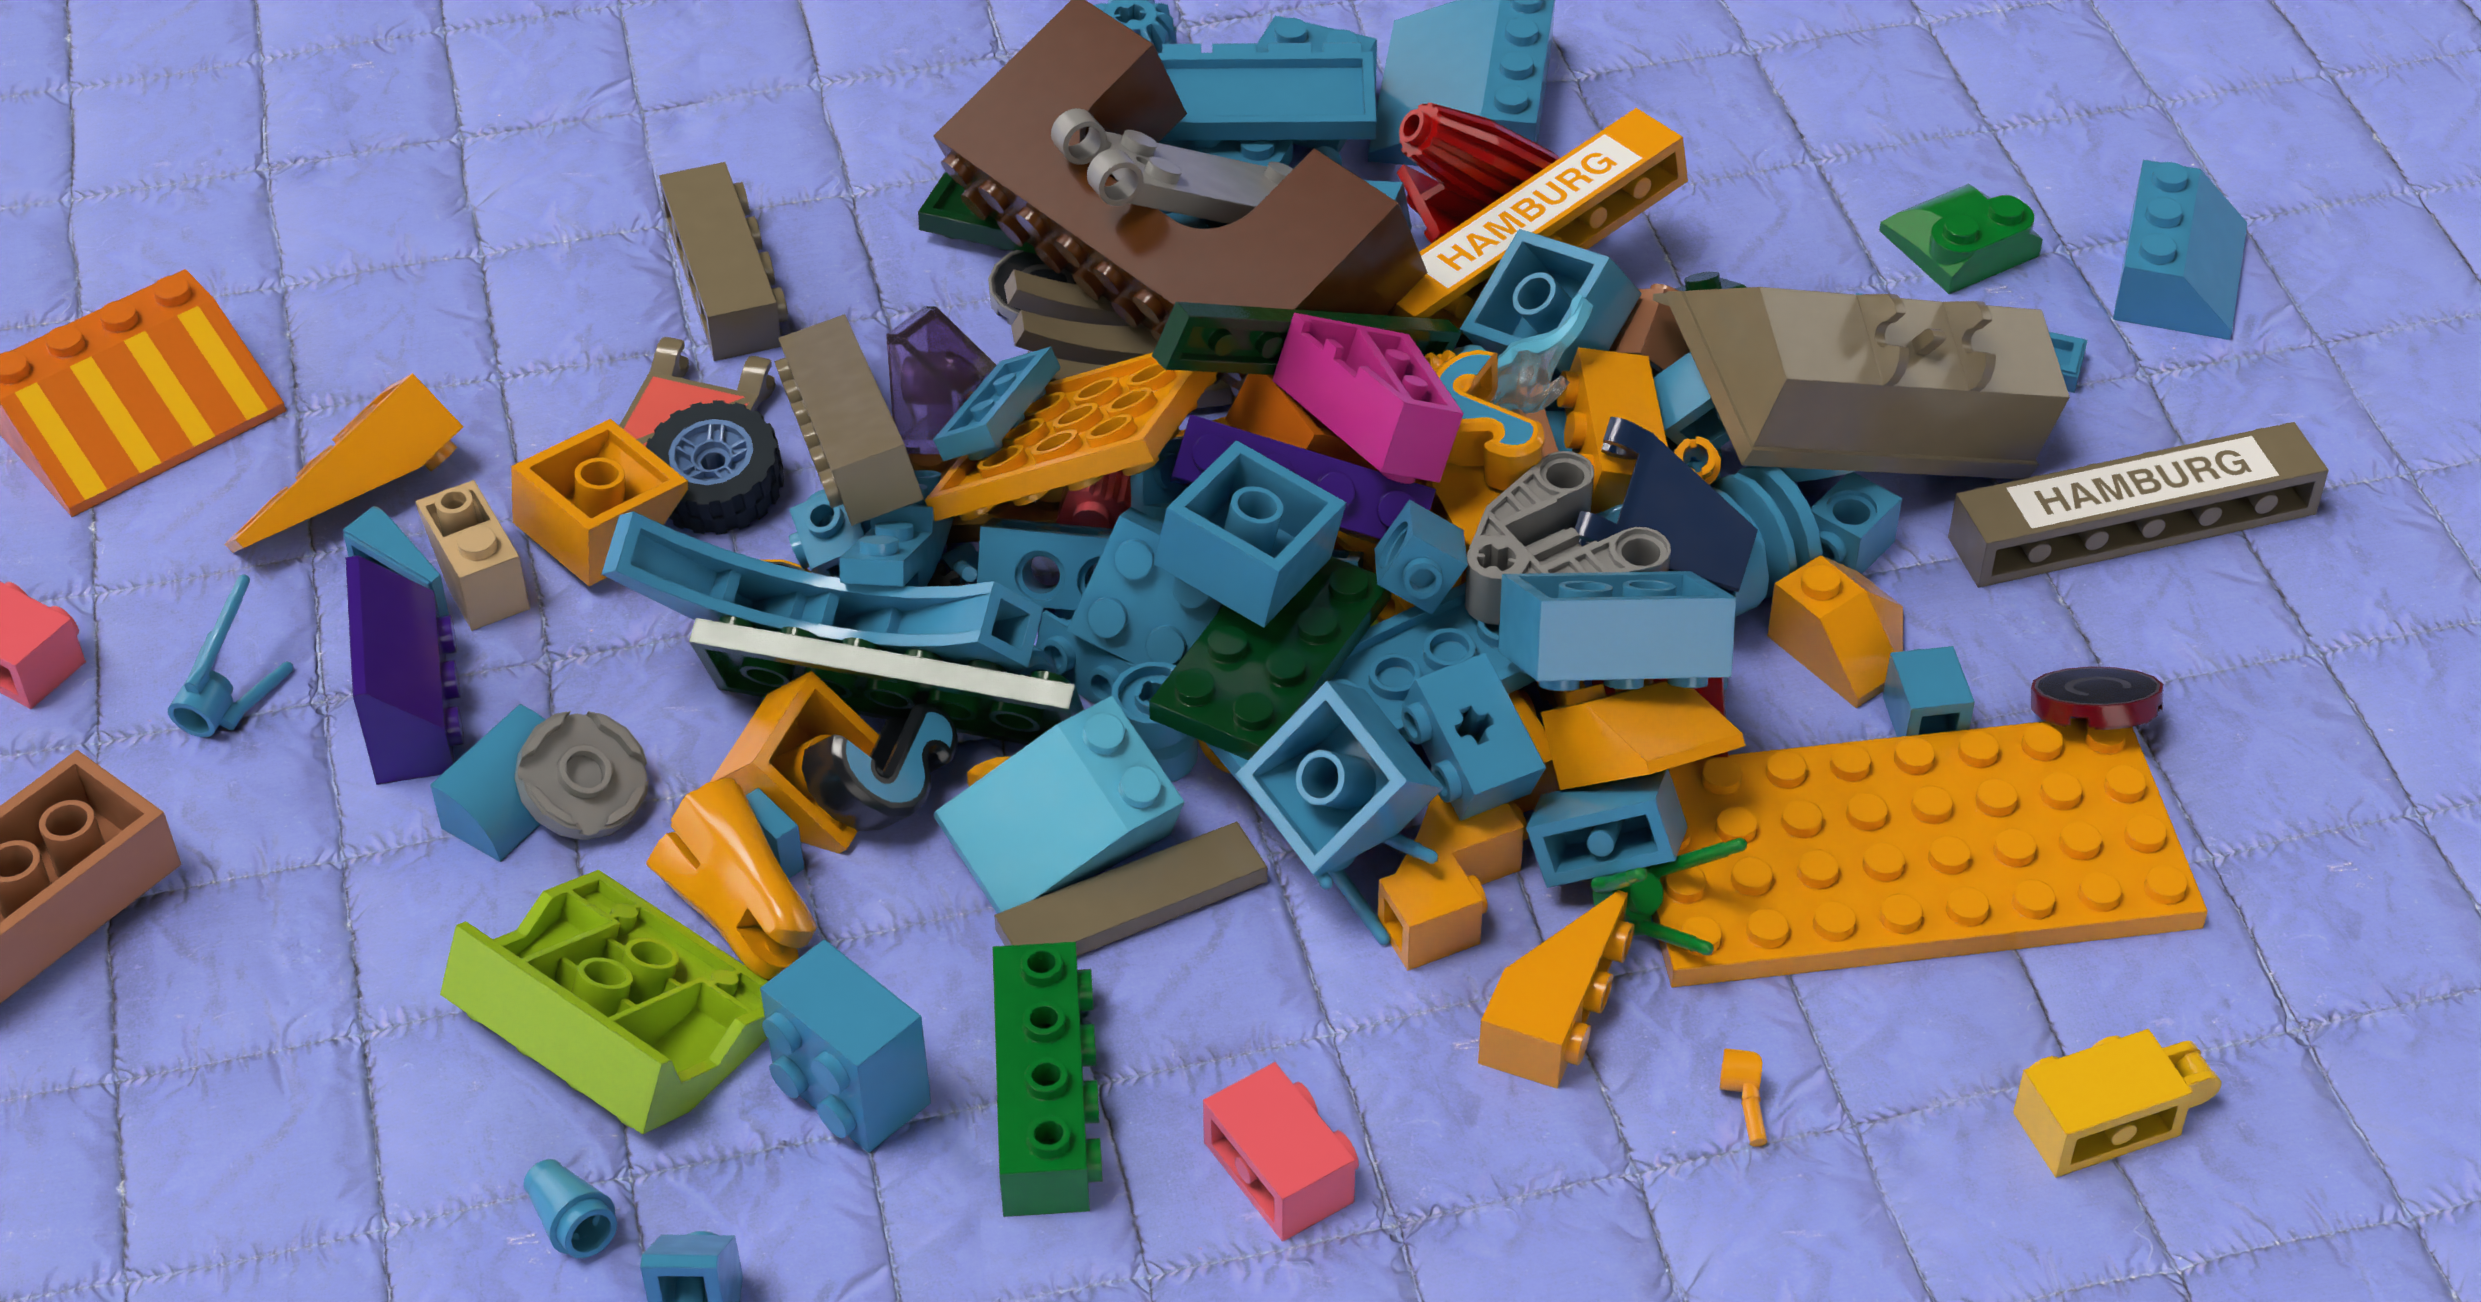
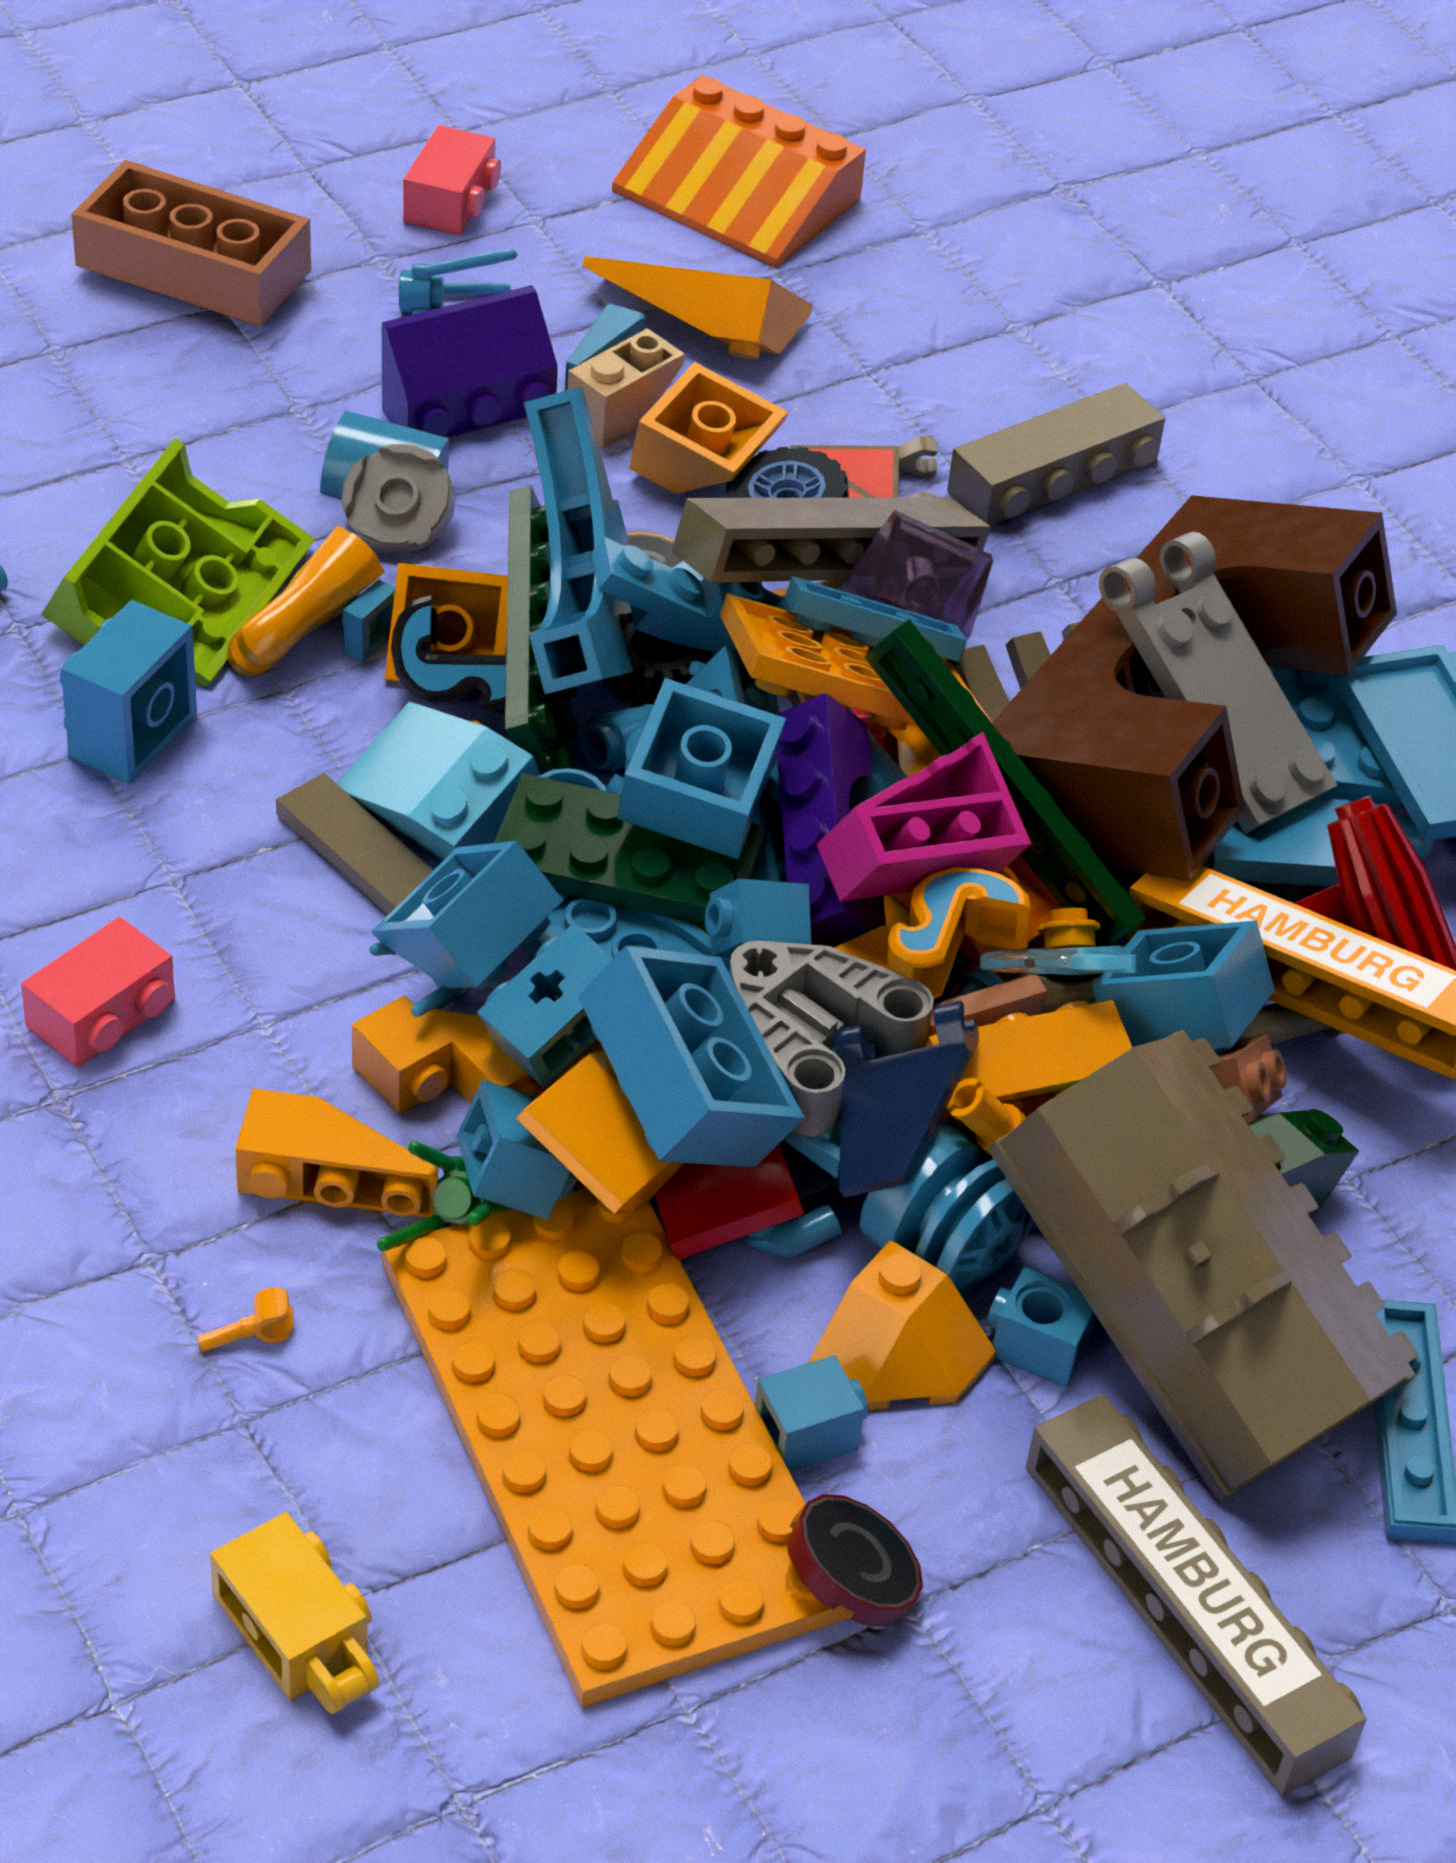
camera: 70 degrees right, 0 degrees up
green brick [993,942,1103,1217] -> none

